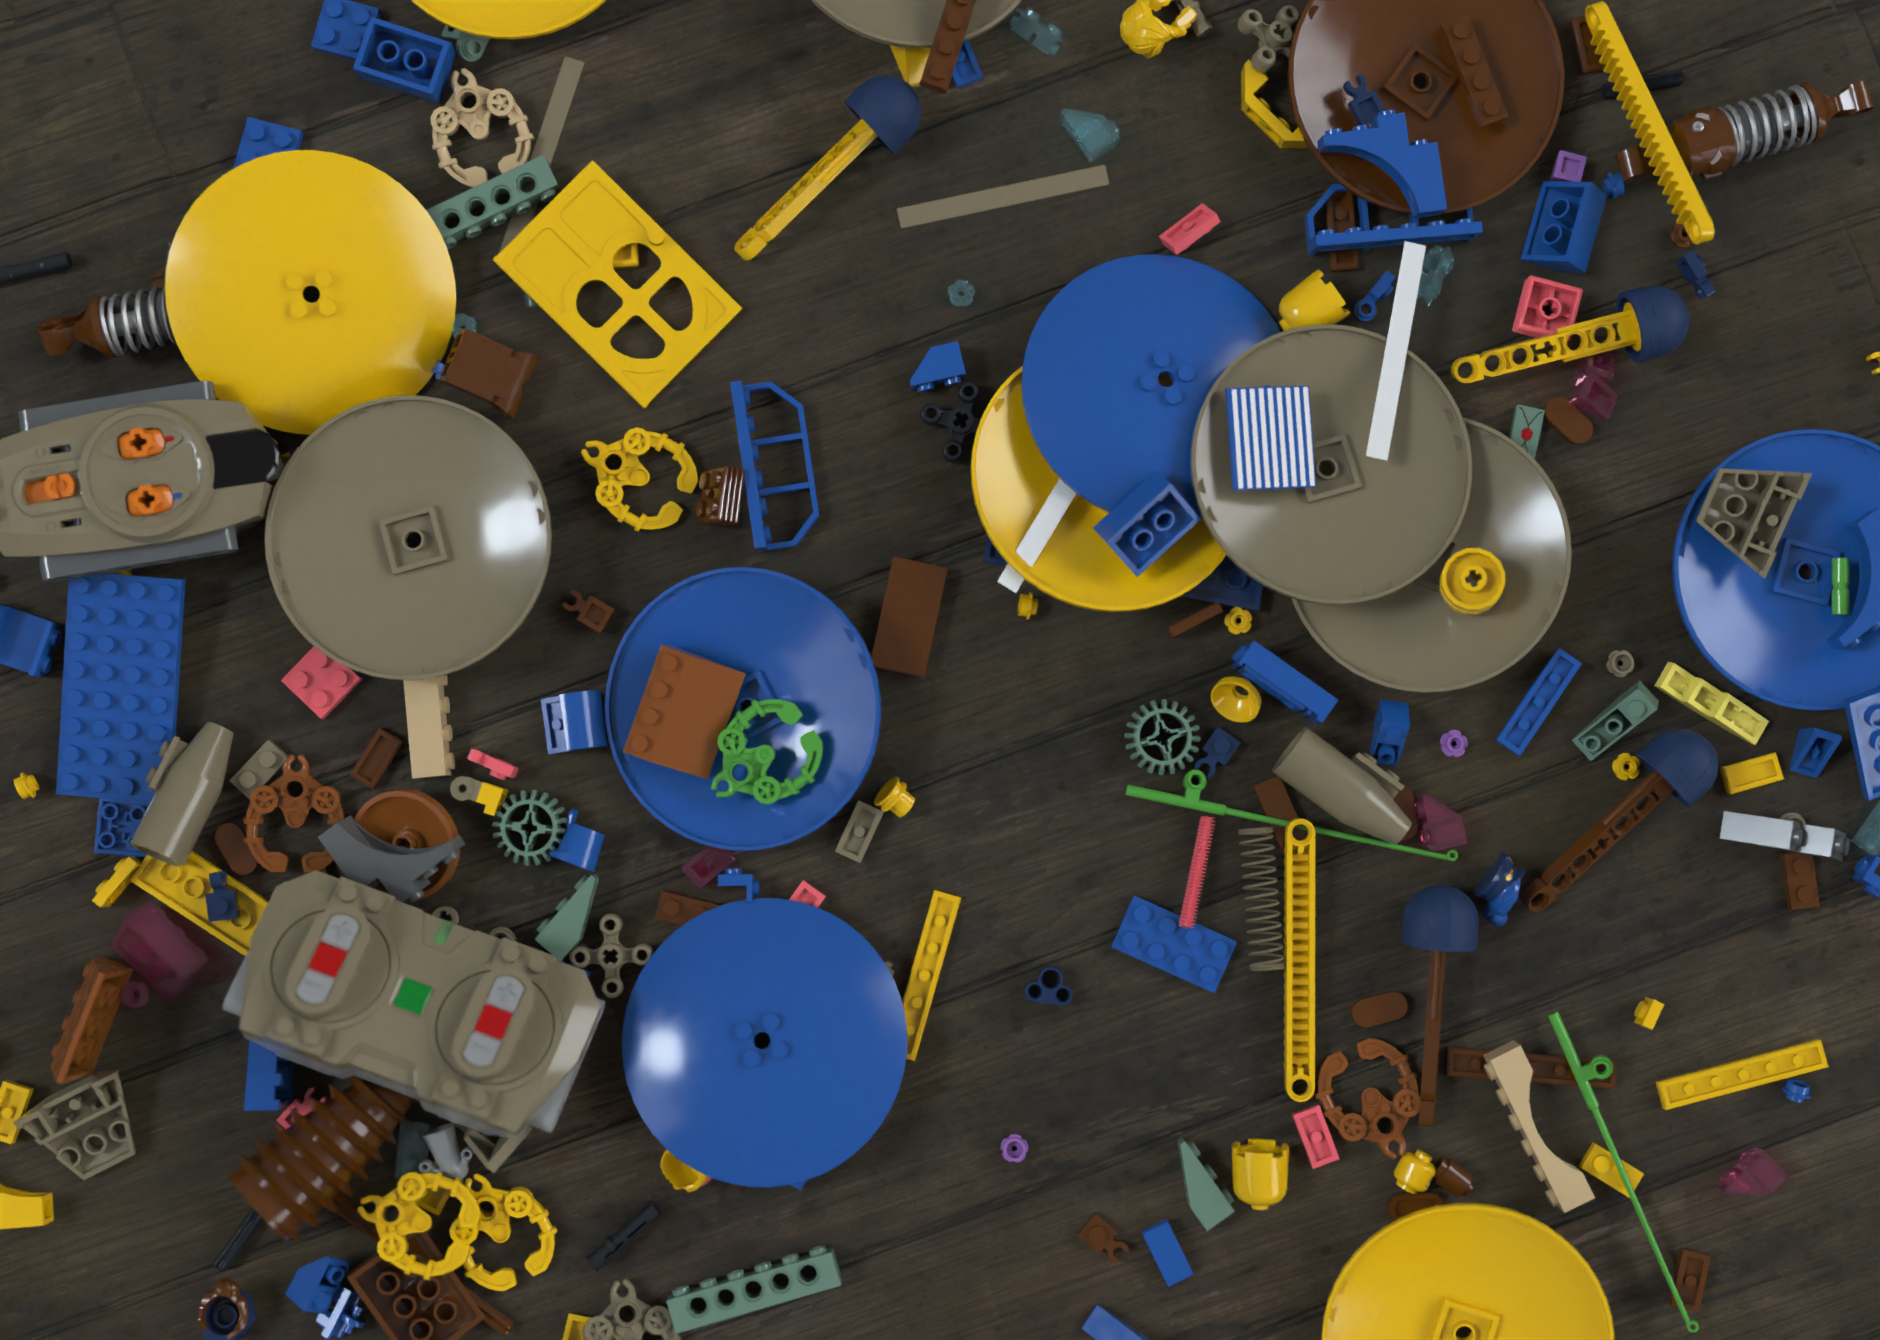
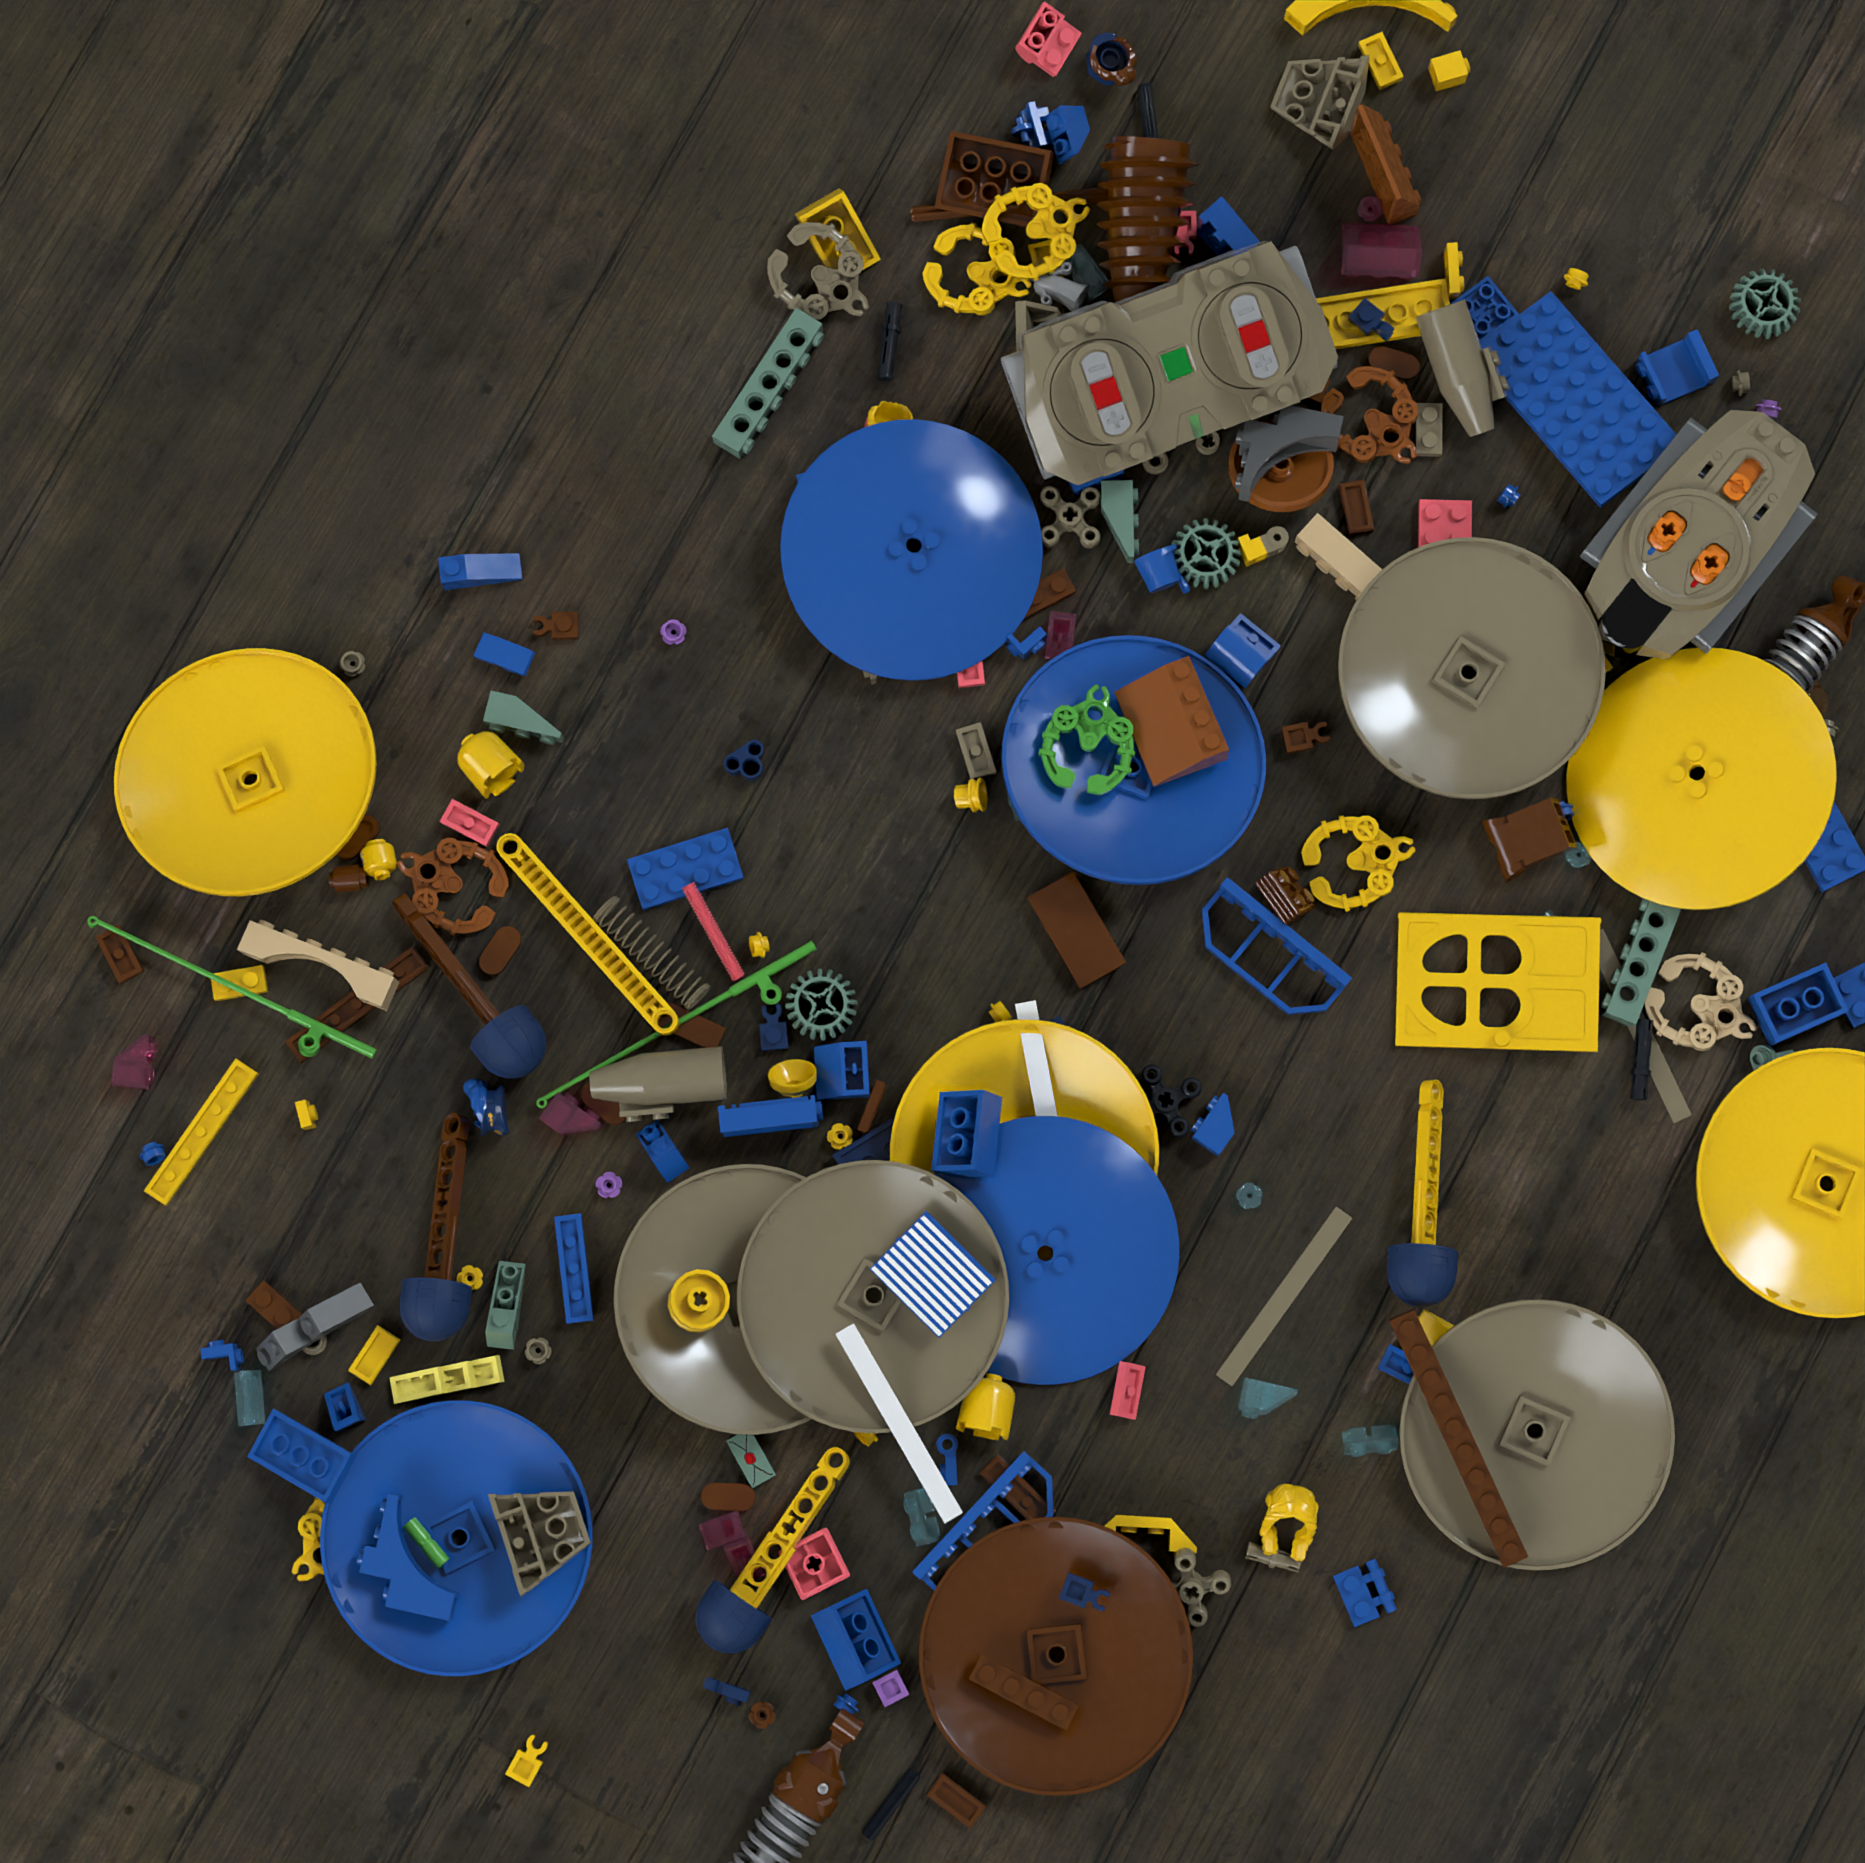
camera: 145 degrees right, 5 degrees down
coral plate [467,748,519,781] -> none
yellow tile [613,244,639,269] -> none
yellow tile [902,890,961,1061] -> none
blue arch [1317,110,1447,219] -> none
yellow gear [1585,1,1714,245] -> none
none -> yellow plate [749,932,769,958]
none -> blue slope [814,1041,870,1100]
none -> blue plate [1497,483,1520,508]
none -> black pin [1630,1019,1653,1101]

